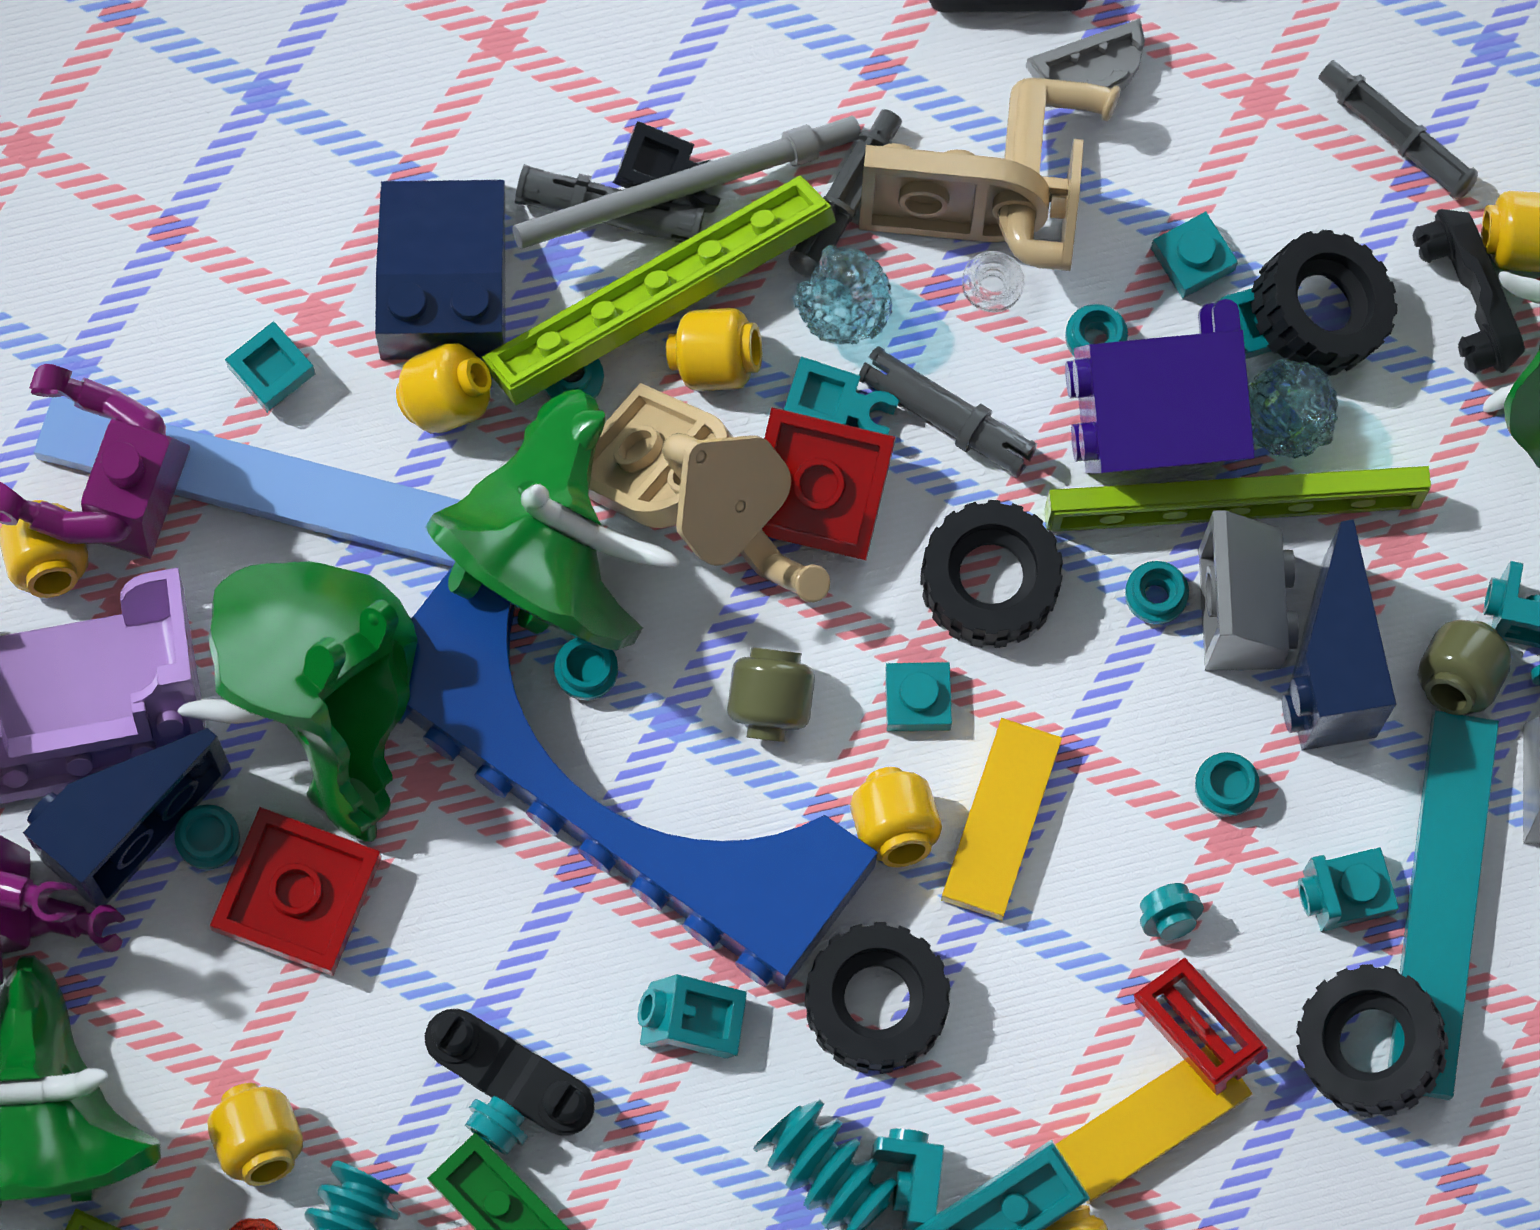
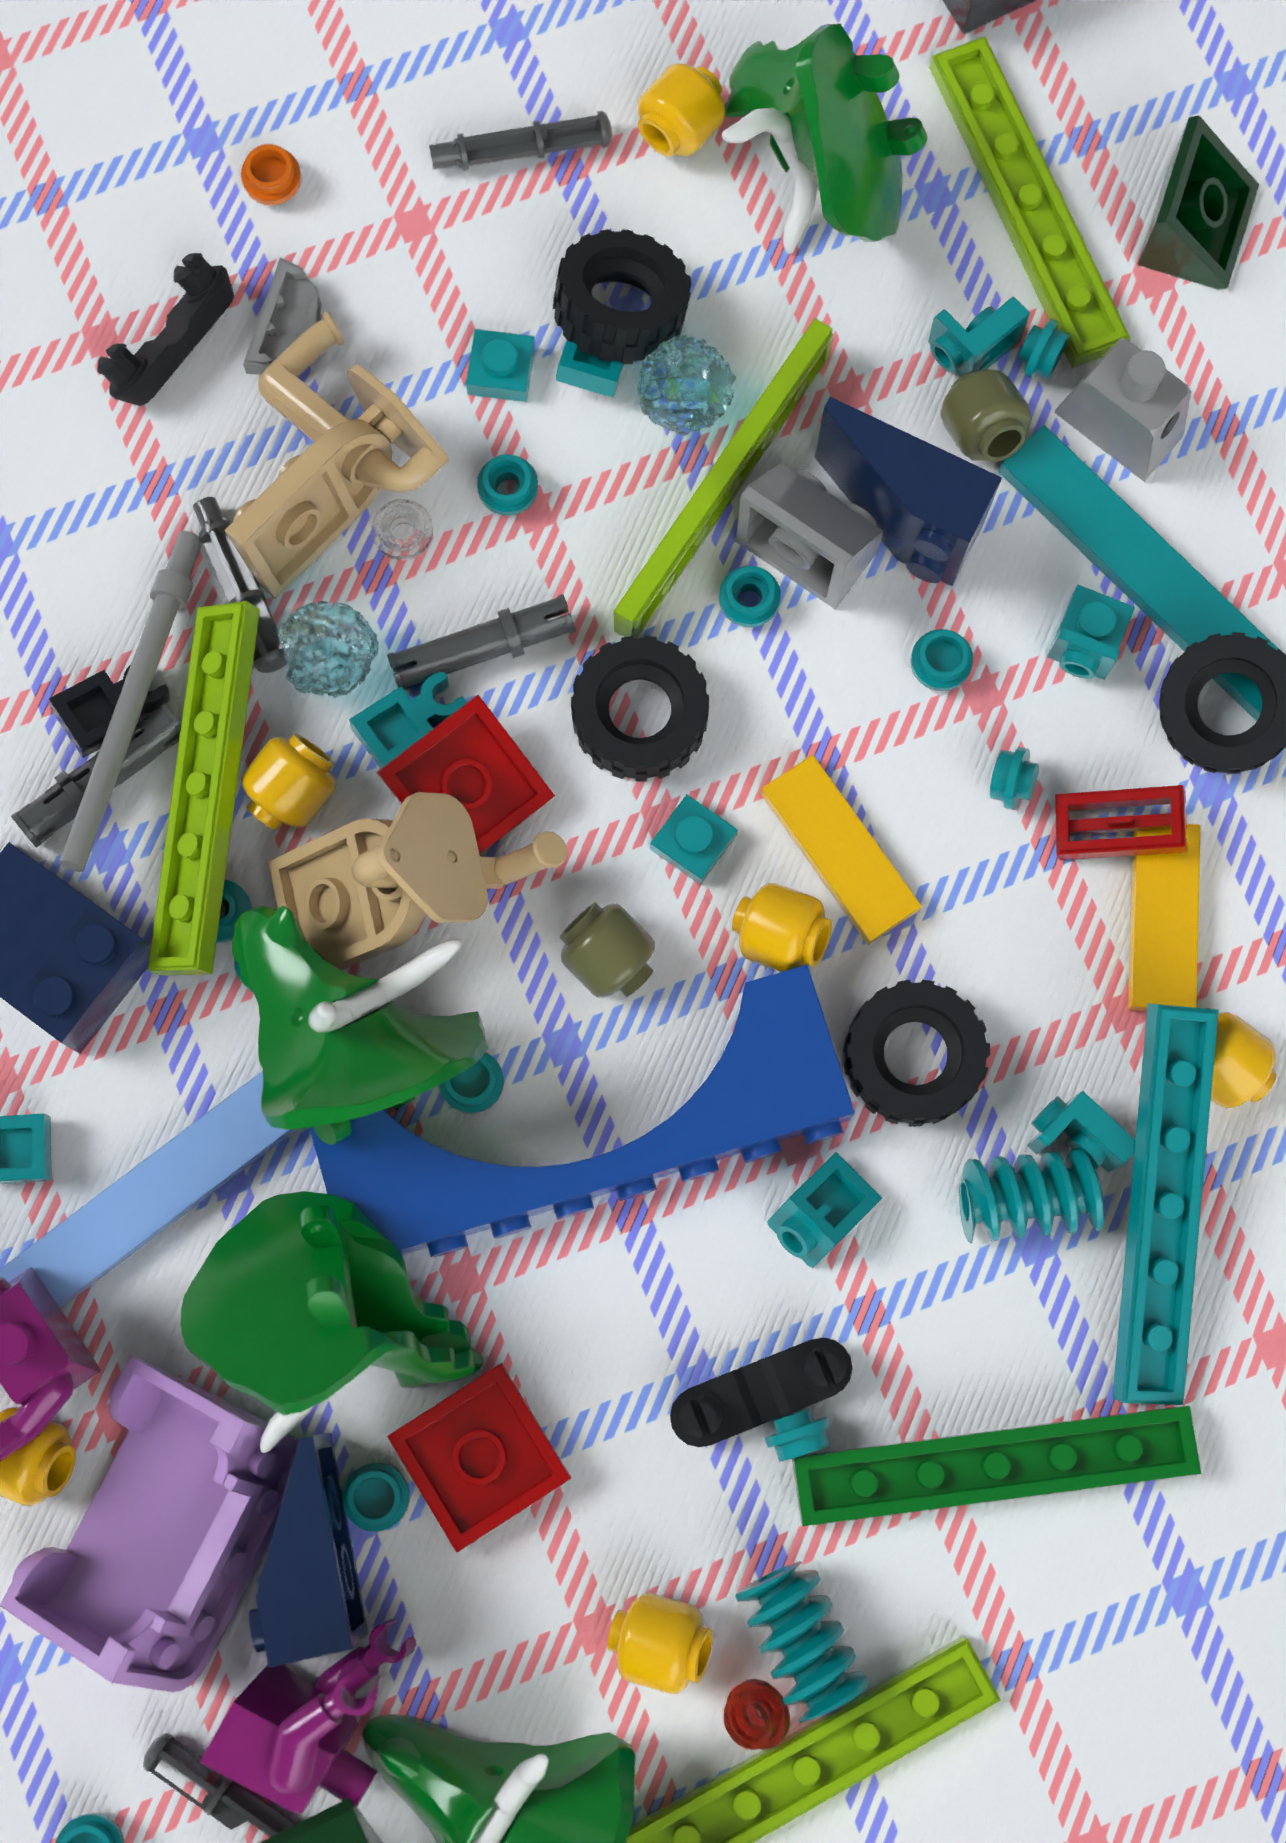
camera: 50 degrees left, 5 degrees up
yellow head [396,343,492,433] -> none
dark purple container [1065,299,1255,473] -> none
black piece [1412,209,1525,375] -> none

